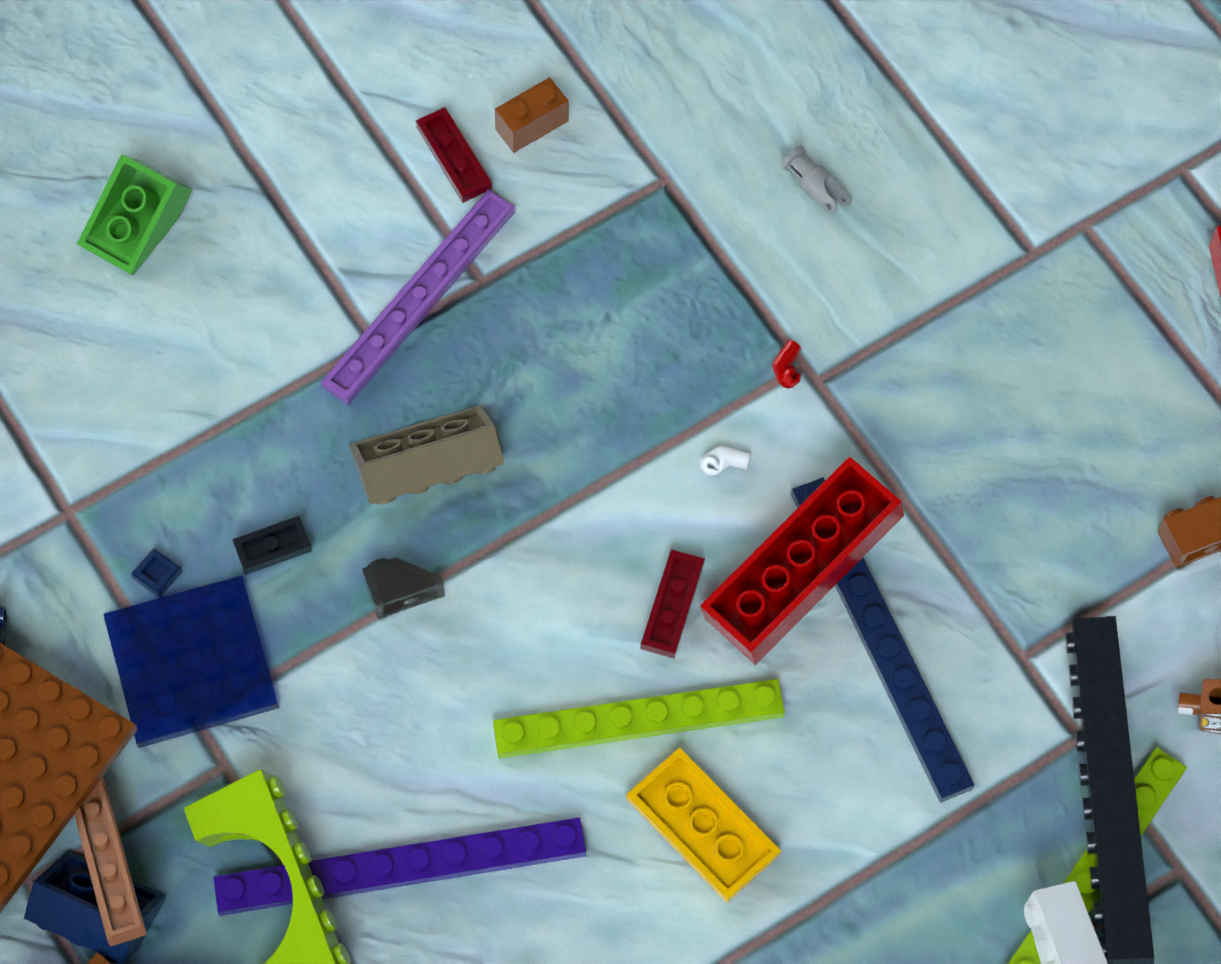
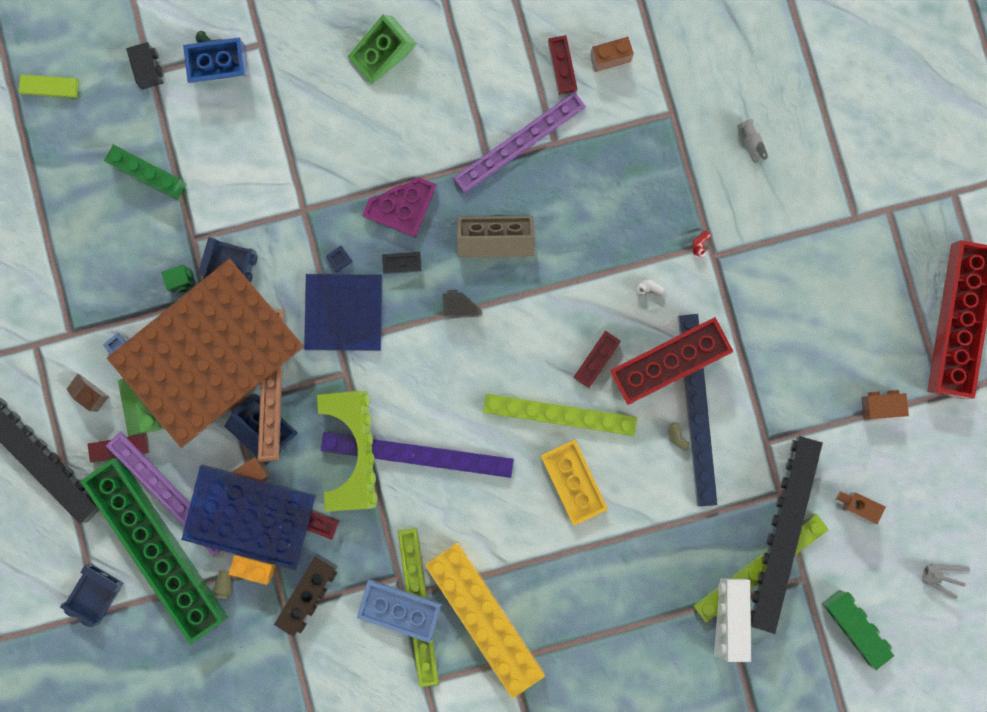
camera: 15 degrees right, 20 degrees up
none -> magenta plate [362,177,437,238]
none -> olive arm [668,423,690,451]

